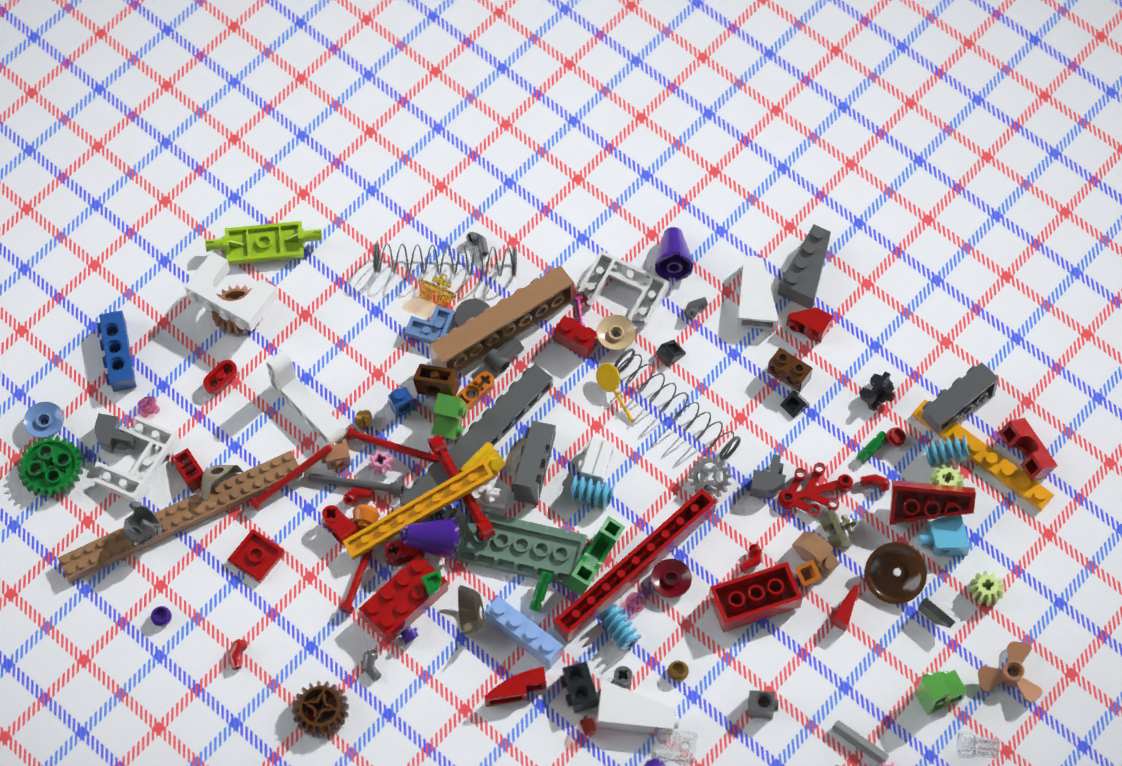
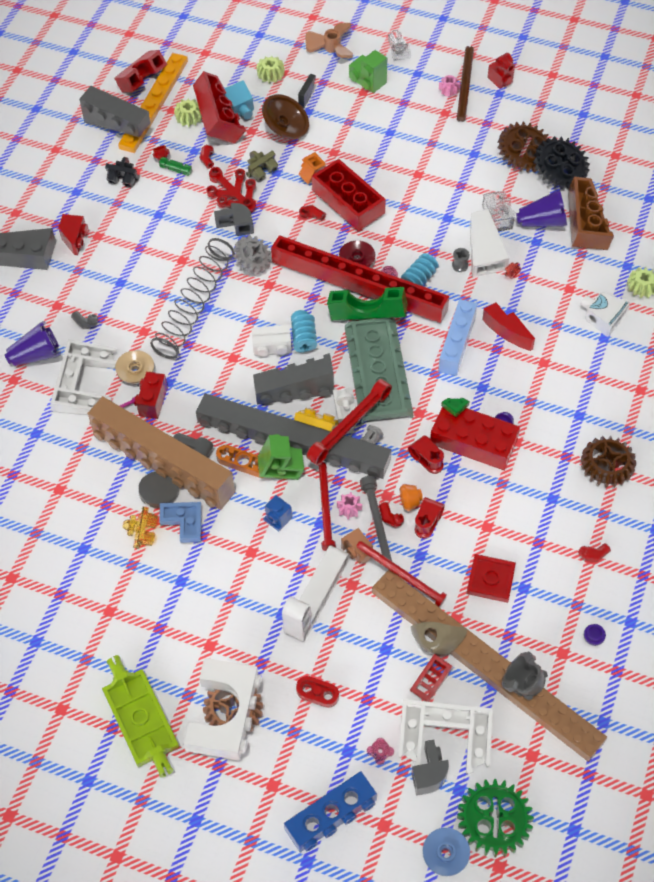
camera: 110 degrees left, 5 degrees down
red bar [339,549,373,614] -> none
light orange plate [343,459,495,560] -> none
pearl gold plate [355,410,372,430] -> none
dark grey arm [362,650,382,682] -> none
dark grey piece [373,243,517,277] -> none
dark purple cone [400,519,459,559] -> none
reddish brown brick [413,364,461,397] -> none
dark tan piece [458,585,486,638] -> none
dark grey arm [466,231,489,256] -> none
green axle [529,571,552,612] -> none
black brick [560,661,598,713] -> none
yellow piece [596,363,634,423] -> none
black slope [656,340,686,367] -> none
pearl gold plate [668,661,689,681] -> none
white slope [737,256,778,330] -> none
dark grey brick [747,690,779,719] -> none
reddish brown brick [767,348,813,393] -> none
black slope [780,390,810,418] -> none
medium nougat brick [792,531,840,577] -> none
red slope [832,584,859,632] -> none
light grey axle [832,720,889,765] -> none
medium azure piece [925,436,969,467] -> none

